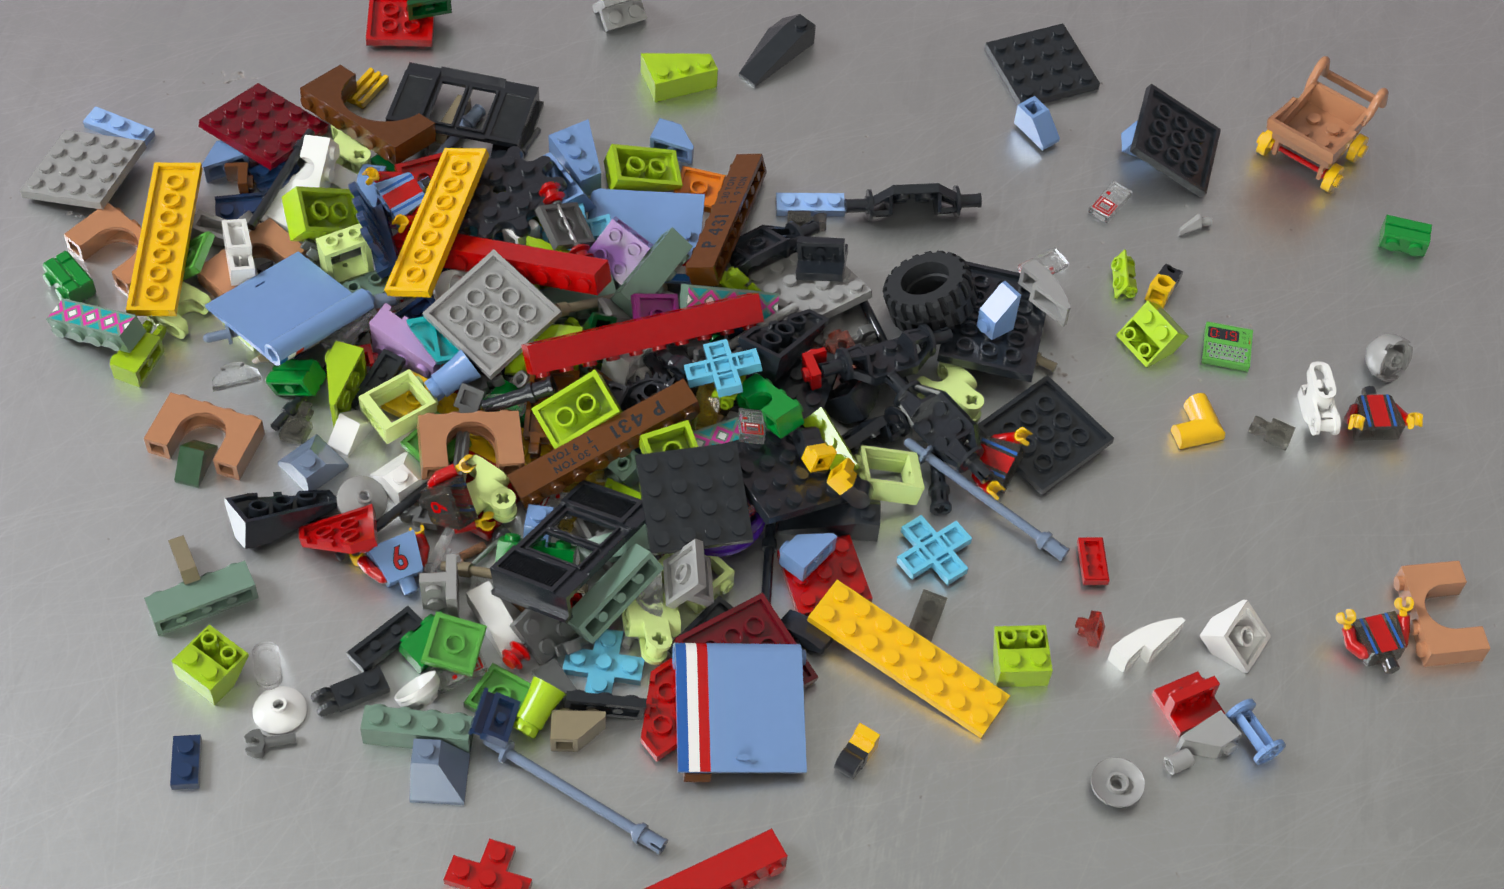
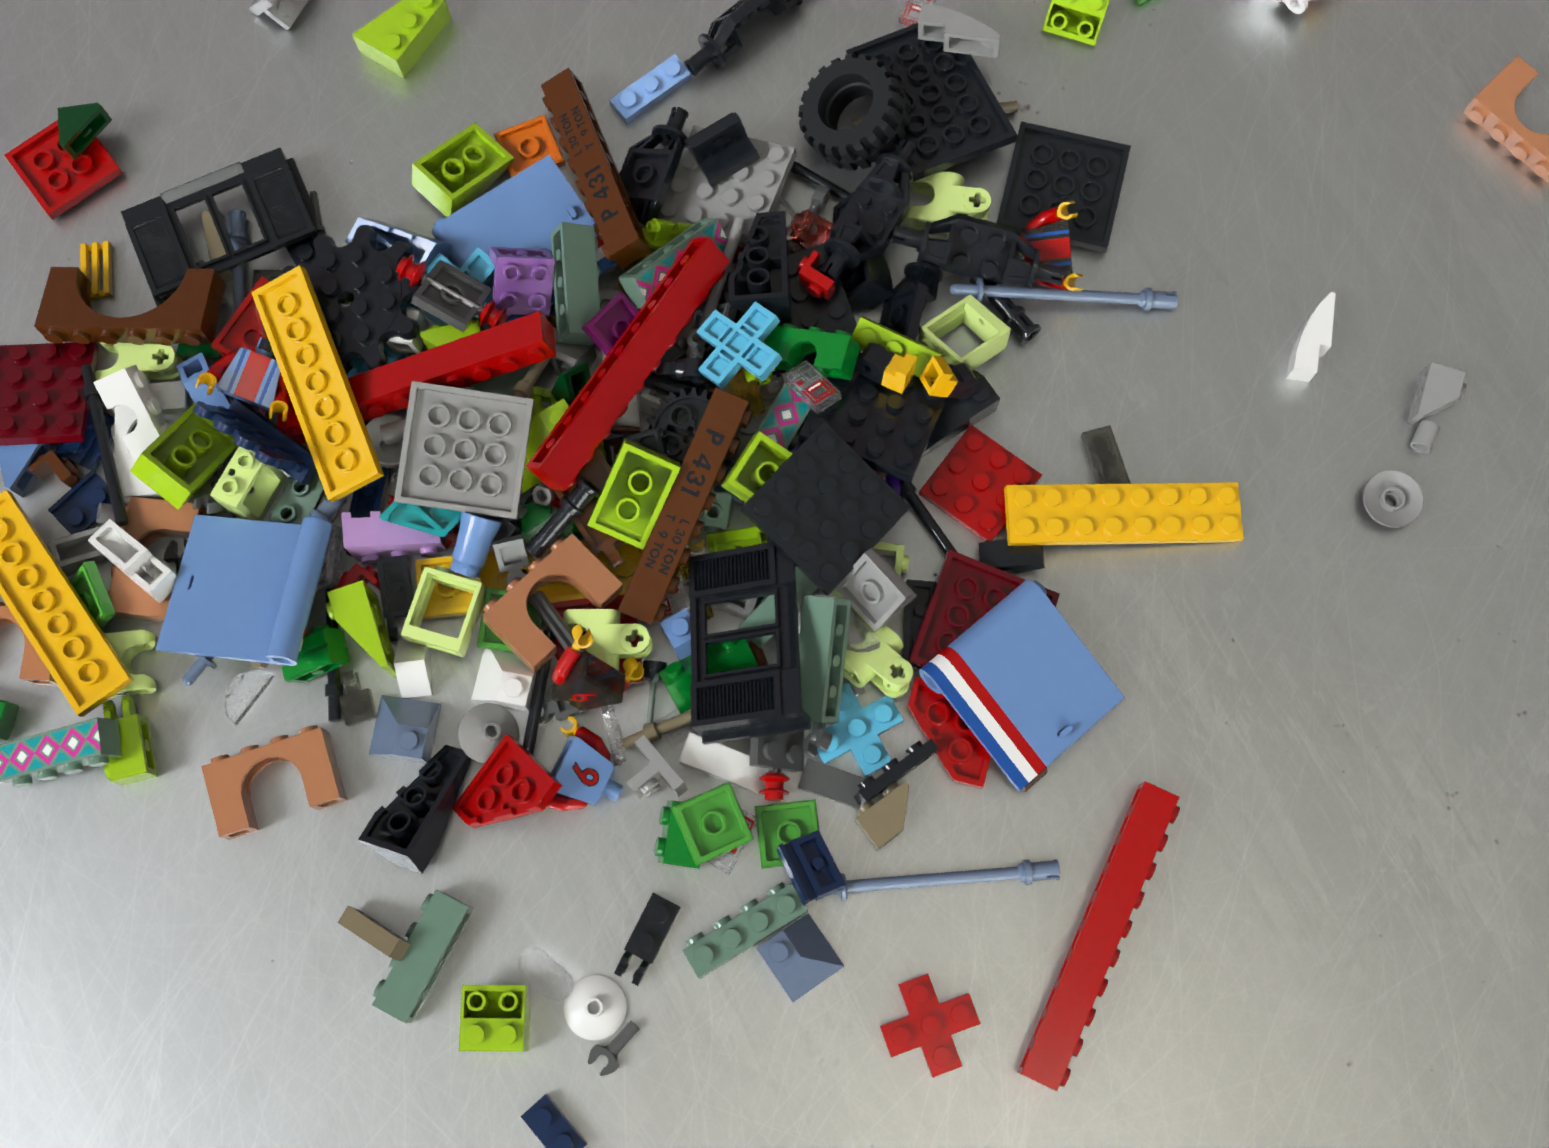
camera: 30 degrees left, 20 degrees up
dark green slope [174,440,218,488] -> none
black plate [346,606,423,673] -> none
white piece [394,670,440,710] -> none
nougat piece [456,539,492,563] -> none
lime plant [513,676,566,738] -> none
medium blue wedge [548,119,601,196] -> none
medium blue slope [650,118,694,165] -> none
medium blue slope [779,533,837,582] -> none
clear smoke plate [787,211,827,231] -> none
leg [834,723,880,779] -> none
medium azure plate [896,515,972,586] -> none
medium blue slope [976,281,1021,340] -> none
lime slope [993,625,1053,687] -> none
clear red tile [1075,610,1105,648] -> none
red plate [1077,537,1110,585] -> none
red bracket [1152,671,1226,737] -> none
yellow brick [1171,393,1225,450] -> none
white slope [1200,600,1271,673] -> none
medium blue hose [1226,699,1286,765] -> none
clear smoke plate [1248,416,1296,451] -> none
torso [1336,597,1414,674] -> none

